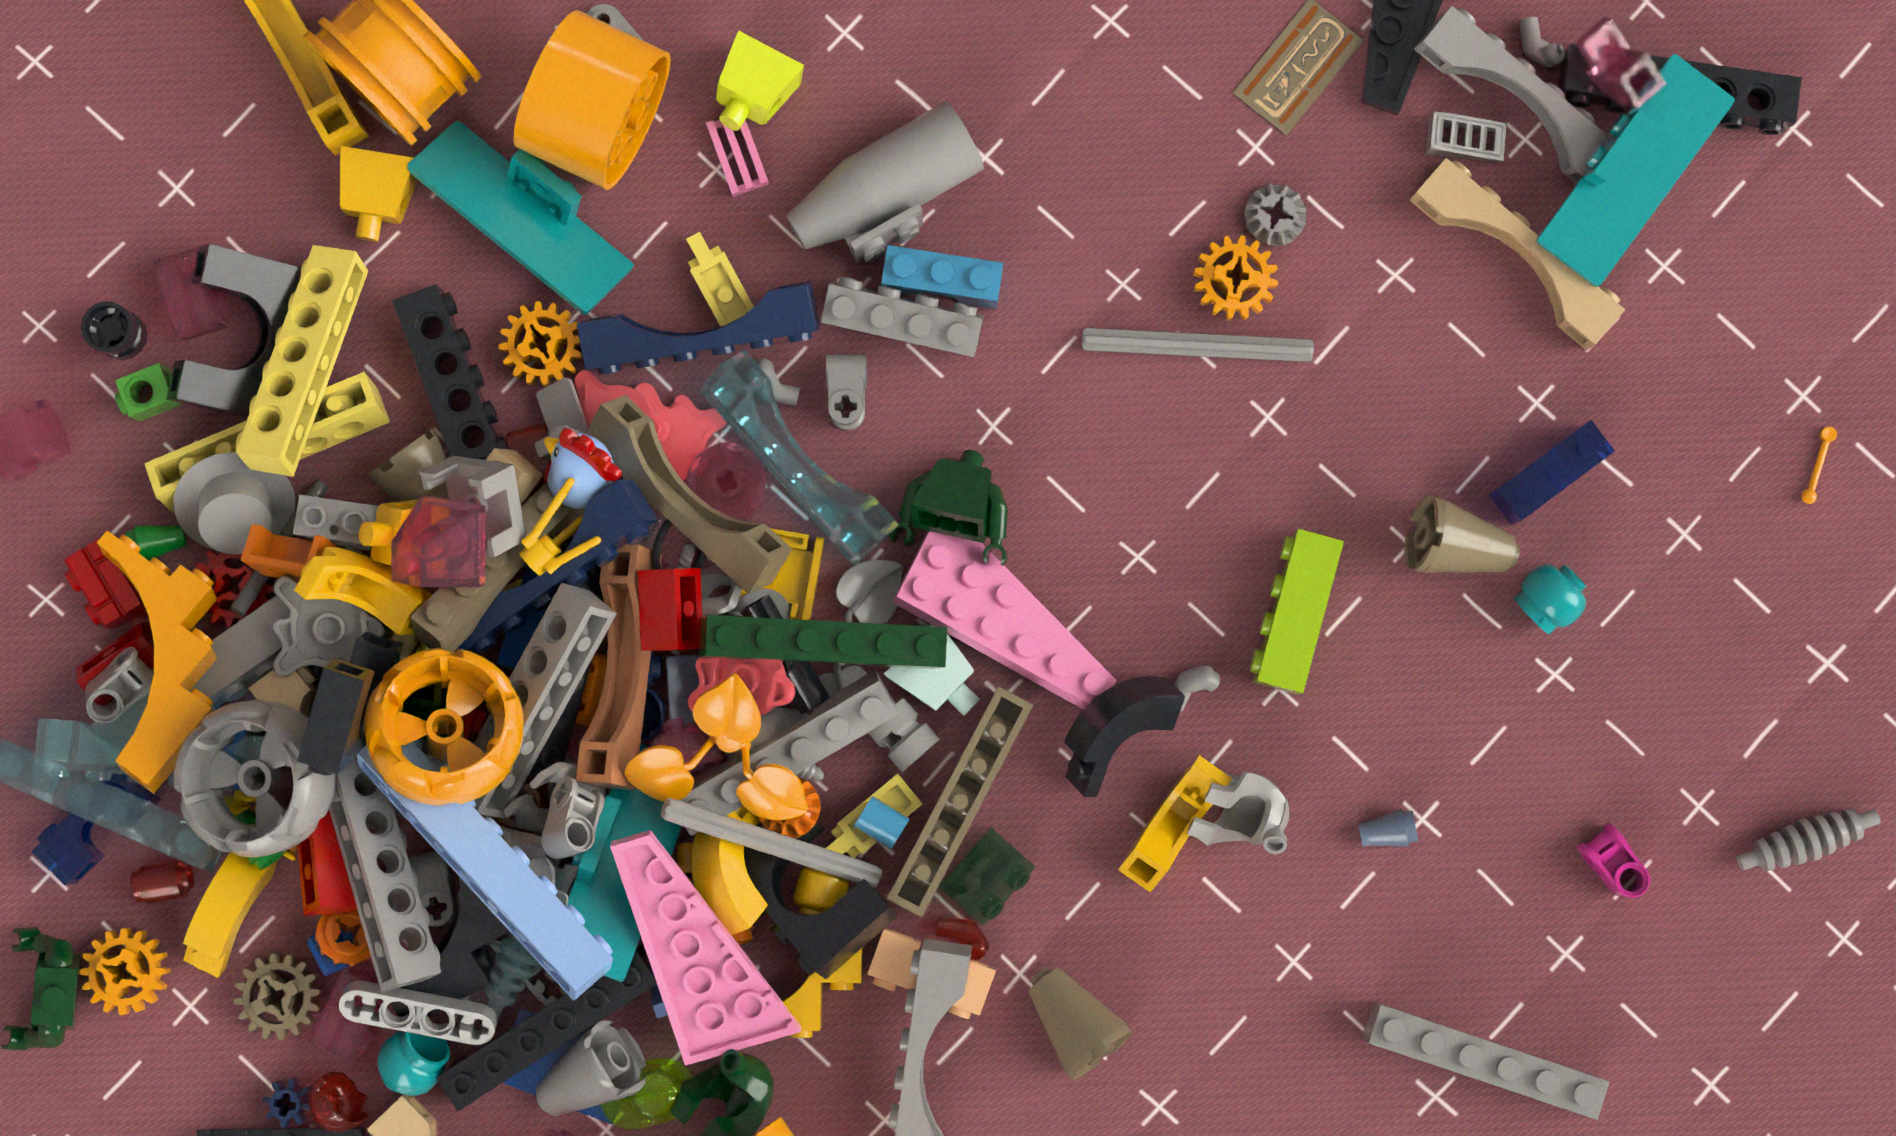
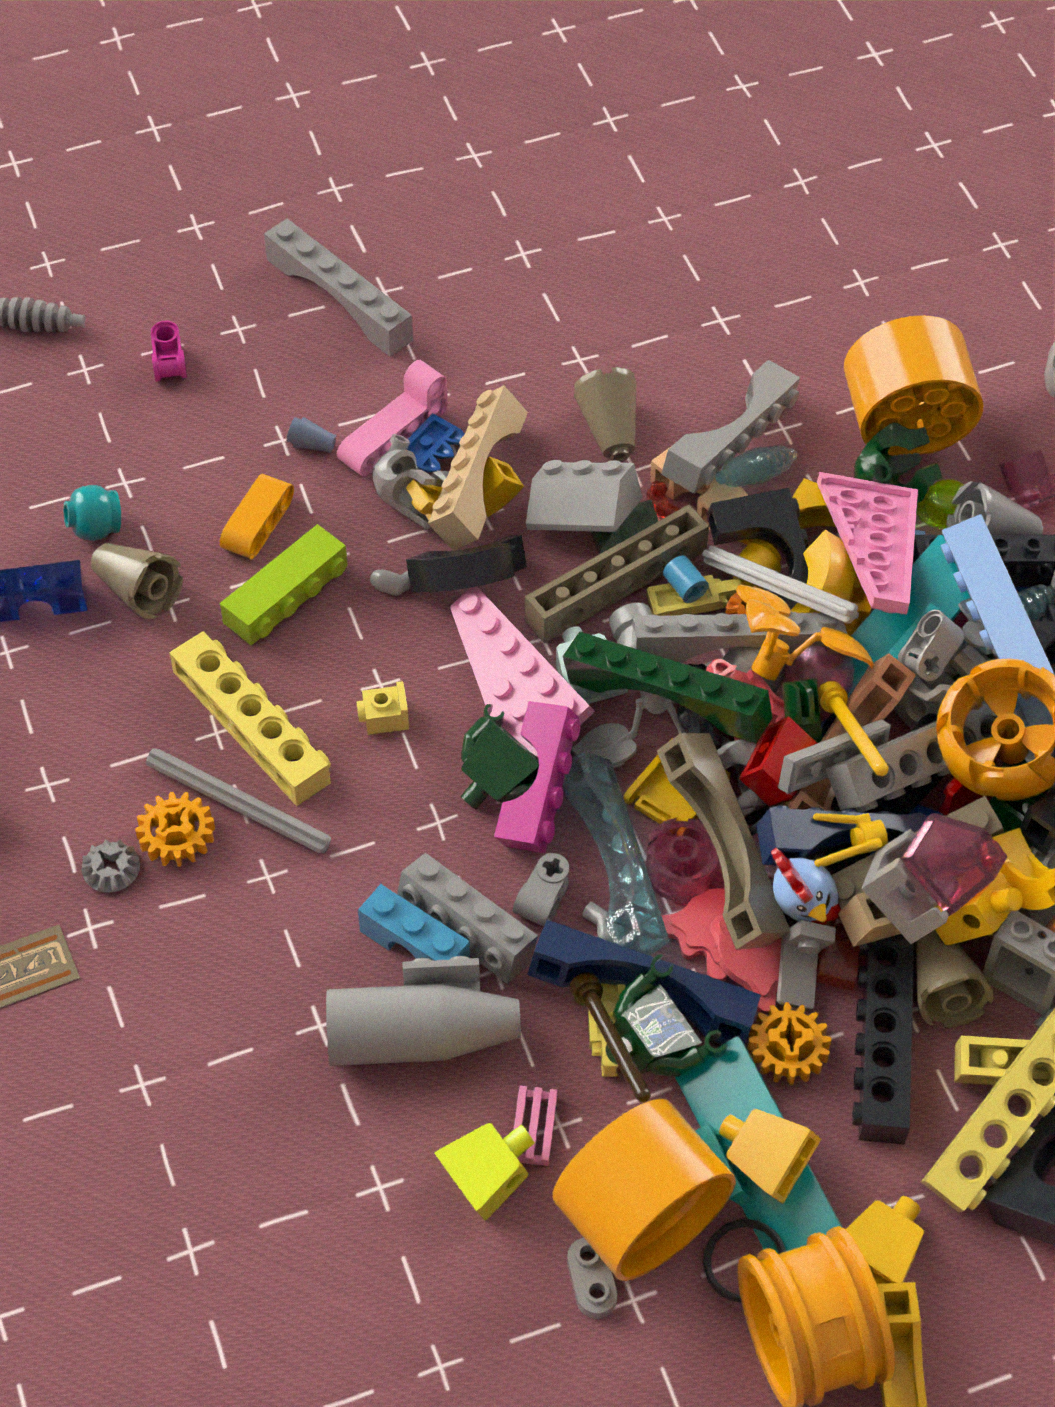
camera: 150 degrees left, 30 degrees down
none -> light yellow brick [169,631,331,806]
none -> light orange beam [220,474,294,559]
none -> bright pink beam [337,360,448,477]
none -> light yellow brick [356,681,409,735]
none -> blue plate [407,413,465,473]
none -> tan arch [428,385,528,551]
none -> dark pink arch [494,701,580,853]
none -> light grey slope [526,460,643,532]
none -> dark brown piece [570,972,651,1103]
none -> dark green torso [605,954,728,1077]
none -> black tyre [703,1219,786,1303]
none -> clear light blue piece [715,445,797,487]
none -> yellow torso [719,1109,821,1204]
none -> light grey tile [778,719,891,794]
none -> dark green arm [782,678,822,743]
none -> yellow piece [818,681,889,776]

